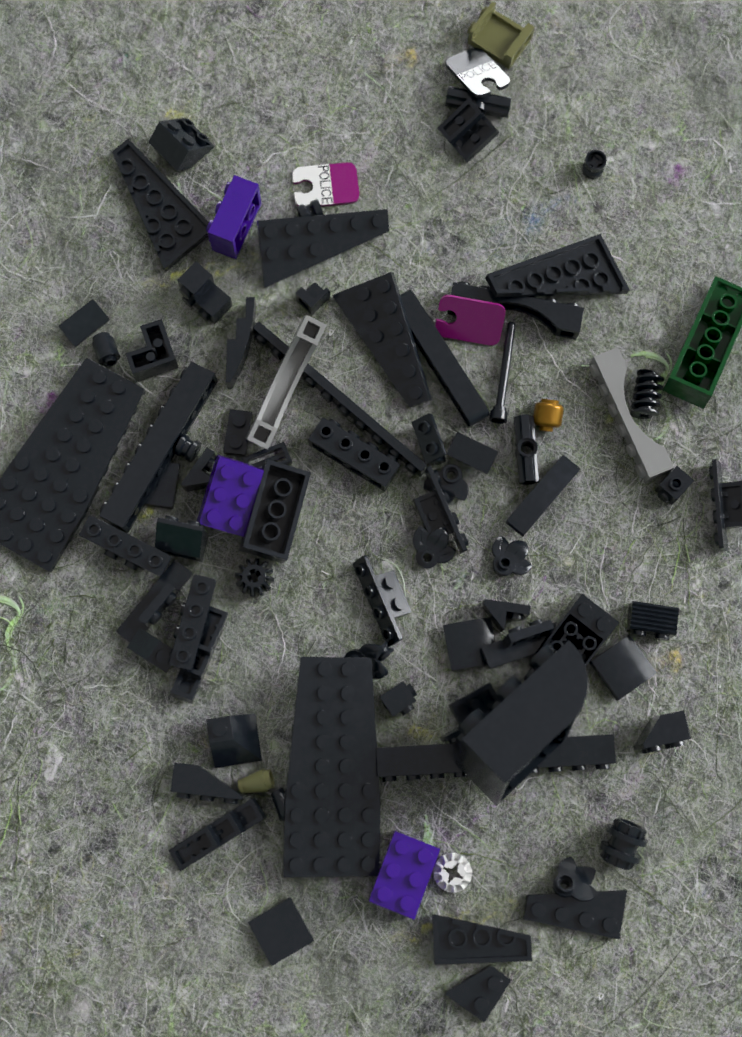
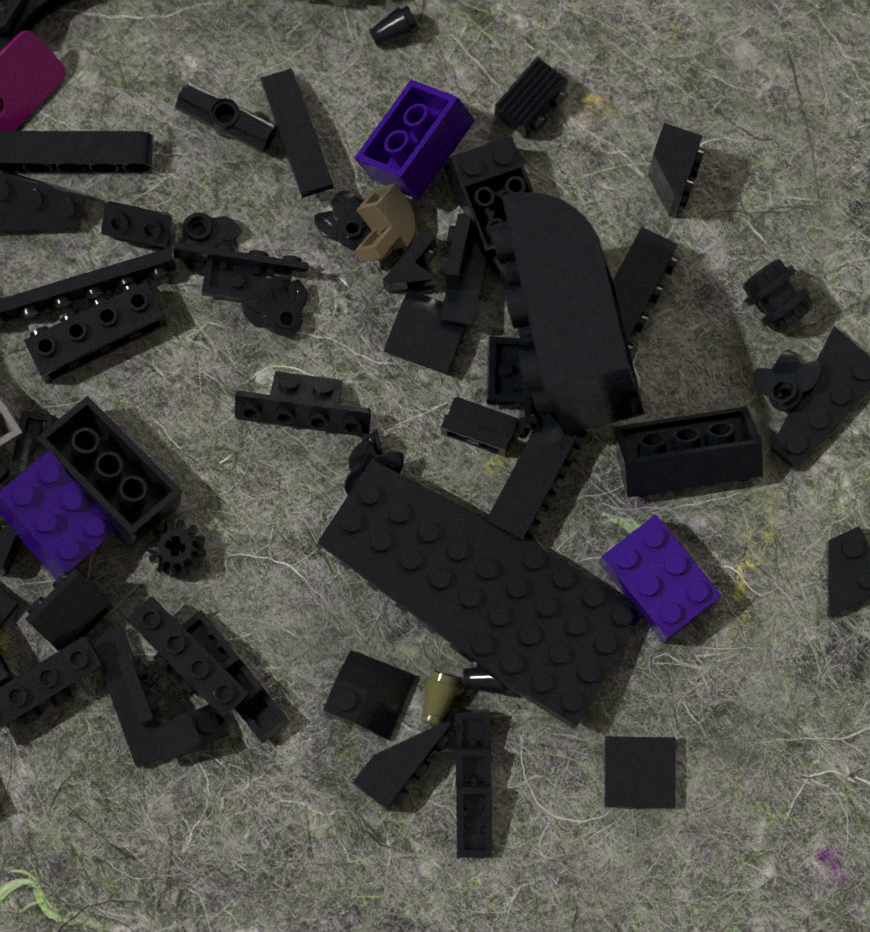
camera: 55 degrees left, 0 degrees up
black brick [379,681,417,718] -> none
black wing [432,914,532,965] -> none
white gear [433,853,472,893] -> none
black hinge [447,432,498,474] -> none
black piece [489,321,516,424] -> none
pearl gold head [533,399,564,432] -> none
black slope [589,635,657,701] -> none
none -> dark purple brick [354,79,476,200]
none -> dark tan brick [354,183,415,262]
none -> black cone [369,5,420,48]
none -> black panel [441,397,518,457]
none -> black slope [613,406,763,497]

